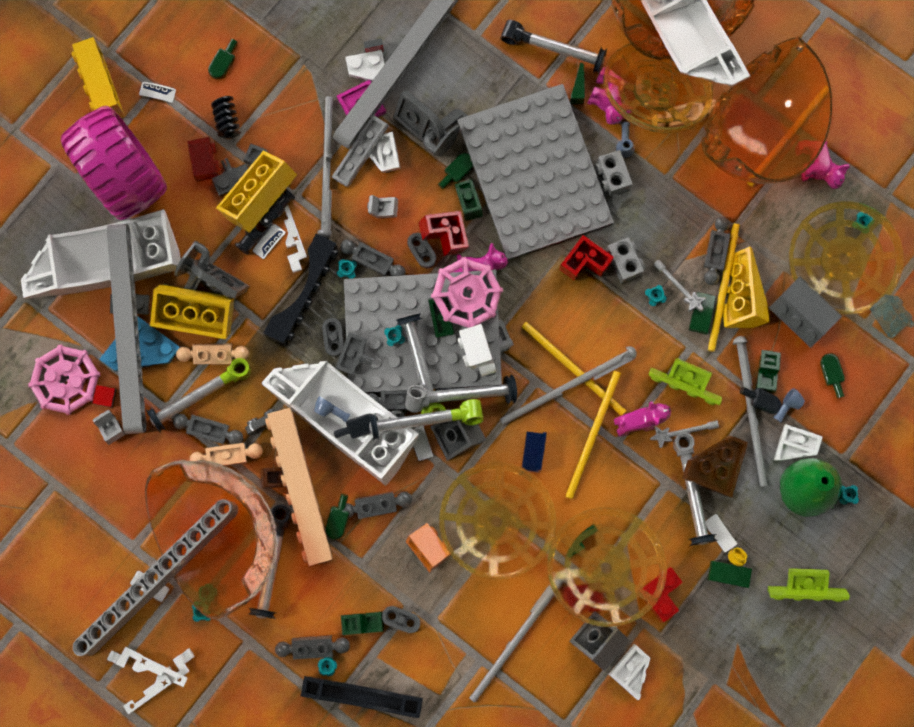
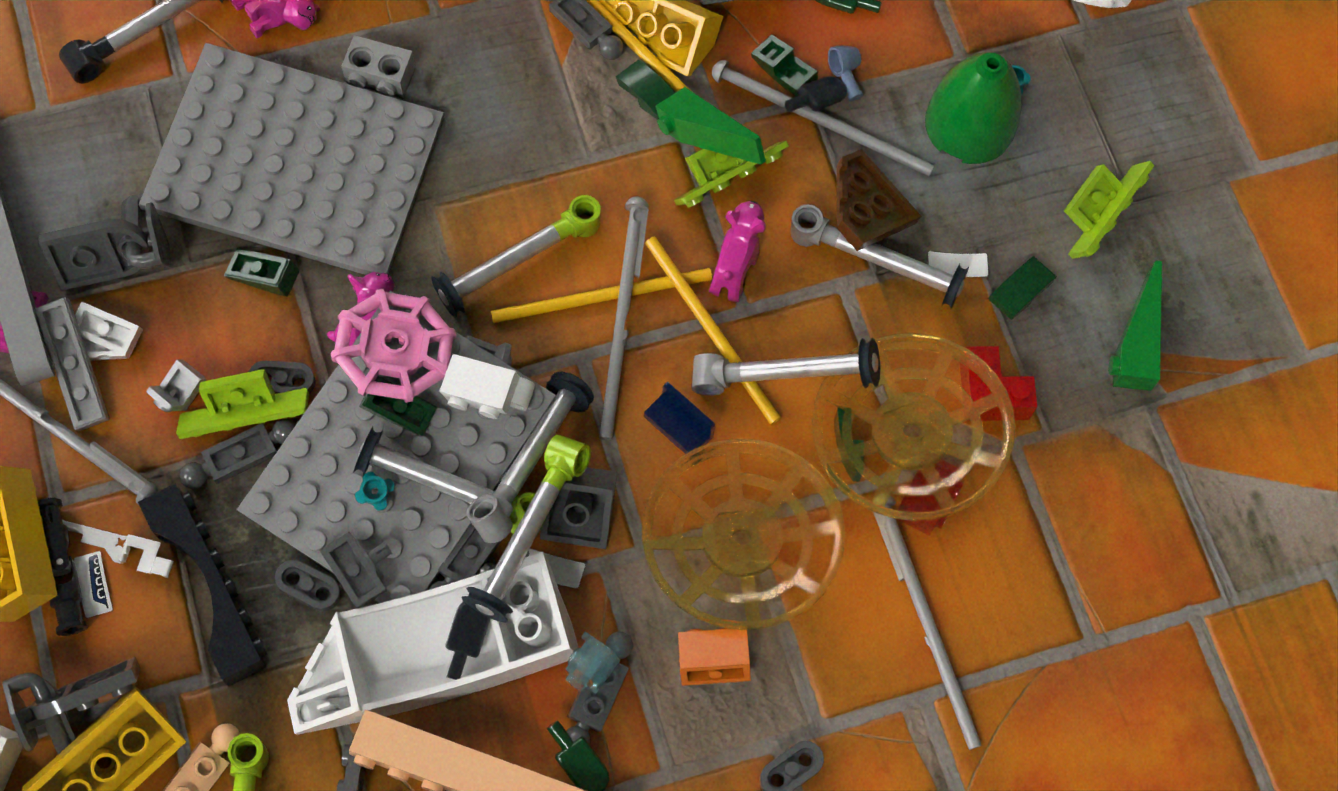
camera: 60 degrees left, 10 degrees down
sand blue bar [314,396,350,422] -> none
teal plate [337,259,357,279] -> none
red brick [418,211,469,256] -> none
dark green piece [438,153,473,189] -> none
red brick [559,235,614,281] -> none
dark grey slope [569,611,630,671] -> none
dark green slope [570,63,585,105] -> none
light grey brick [606,237,645,284] -> none
white wing [609,644,650,700] -> none
sand blue bar [616,122,635,158] -> none
teal plate [645,285,667,306] -> none
light grey piece [650,420,719,448] -> none
light grey piece [654,260,706,312] -> none
yellow plate [728,548,747,566] -> none
white wing [773,424,822,461] -> none
none -> lime bracket [176,369,309,439]
none -> piece [431,195,601,318]
none -> clear light blue brick [565,631,620,694]
none -> green slope [656,87,766,164]
none -> piece [692,337,880,395]
none -> green slope [1108,260,1162,391]

